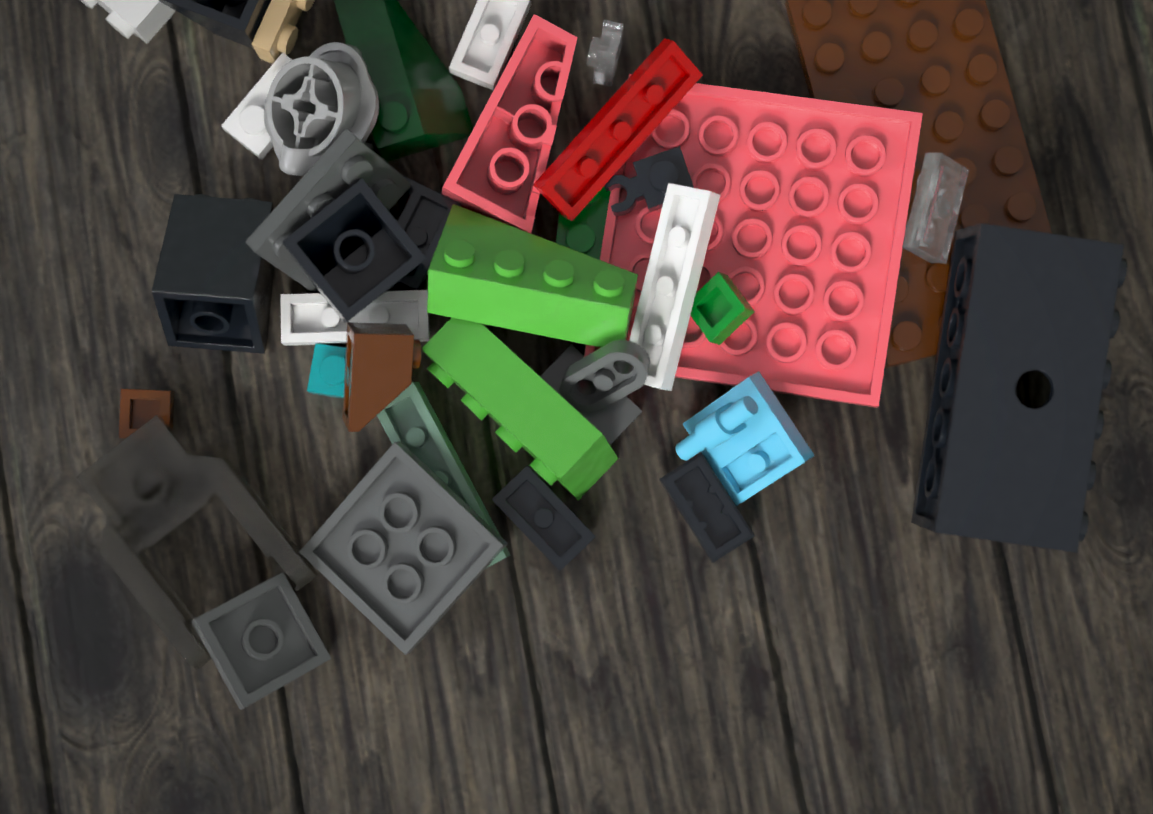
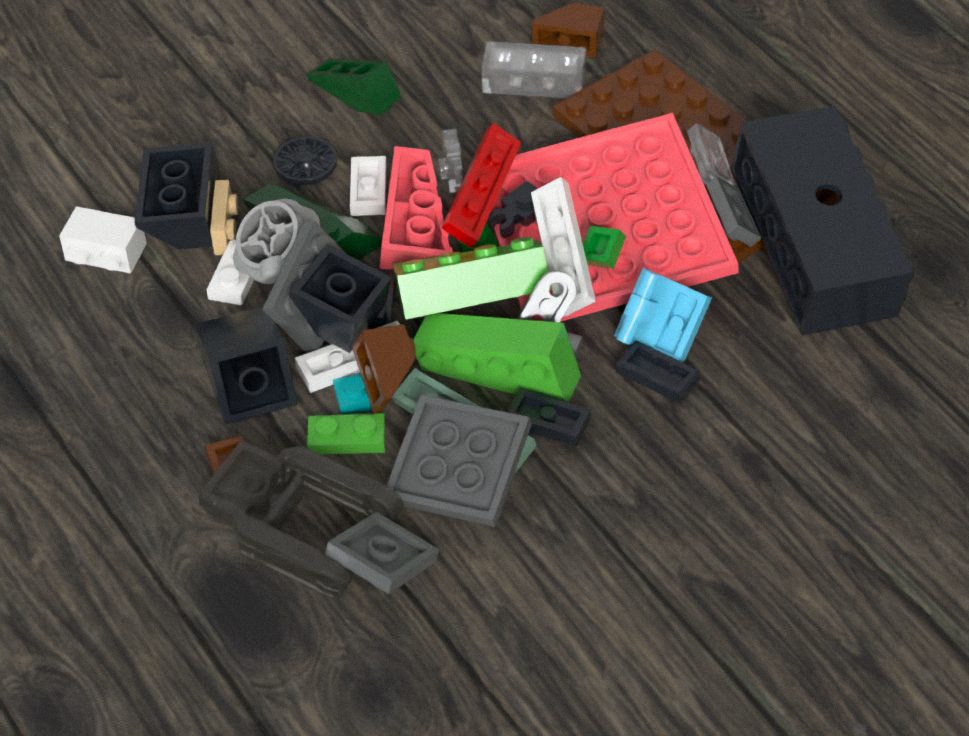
camera: 20 degrees left, 35 degrees down
none -> bright green plate [307,413,385,455]
none -> dark grey plate [706,176,761,247]

